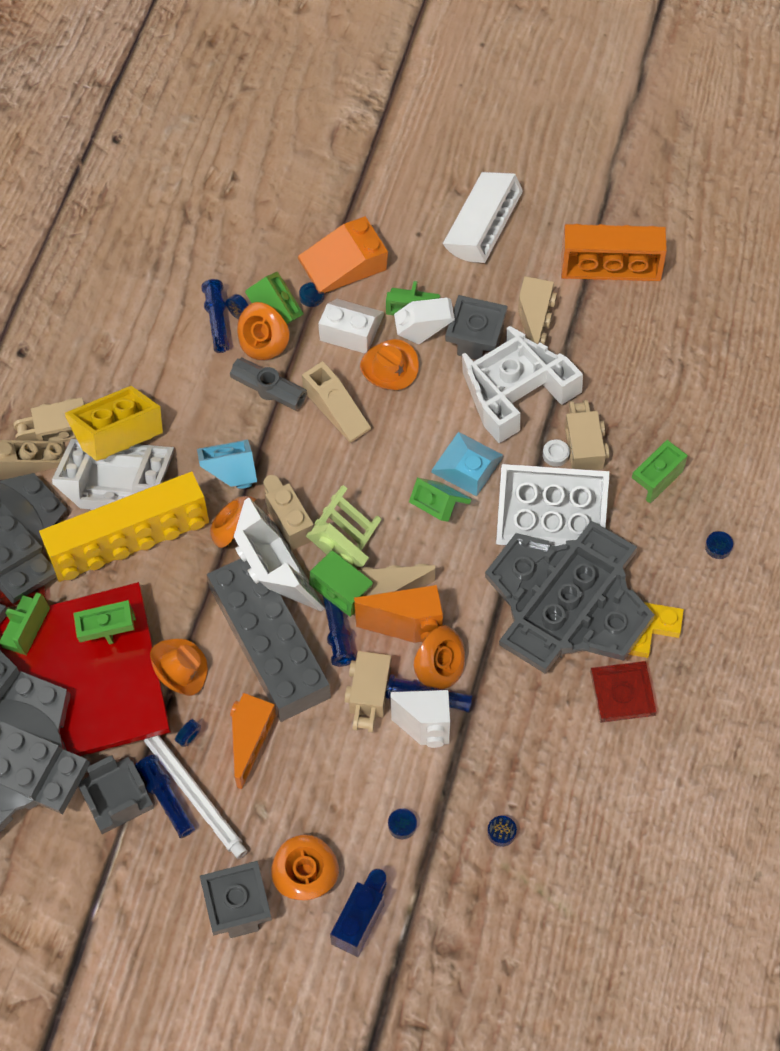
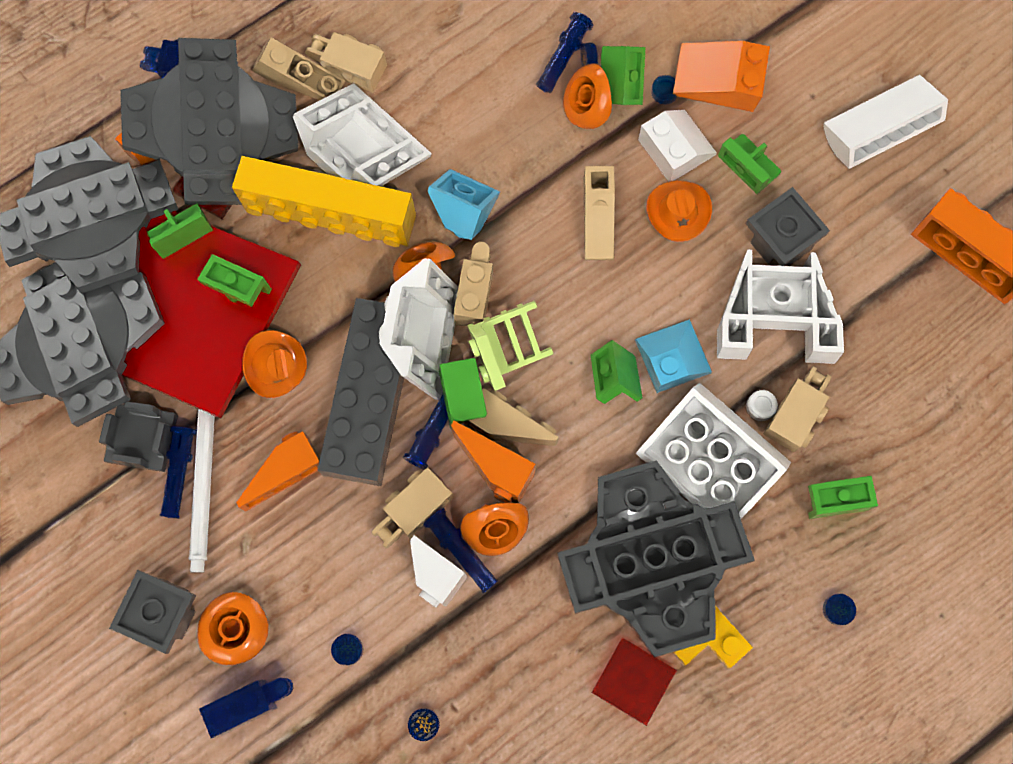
camera: 40 degrees right, 15 degrees up
yellow slope [65,386,163,461] -> none
clear blue tile [175,719,201,747] -> none
dark grey piece [230,357,307,411] -> none
white slope [394,297,455,344] -> none
tan slope [518,276,557,345] -> none

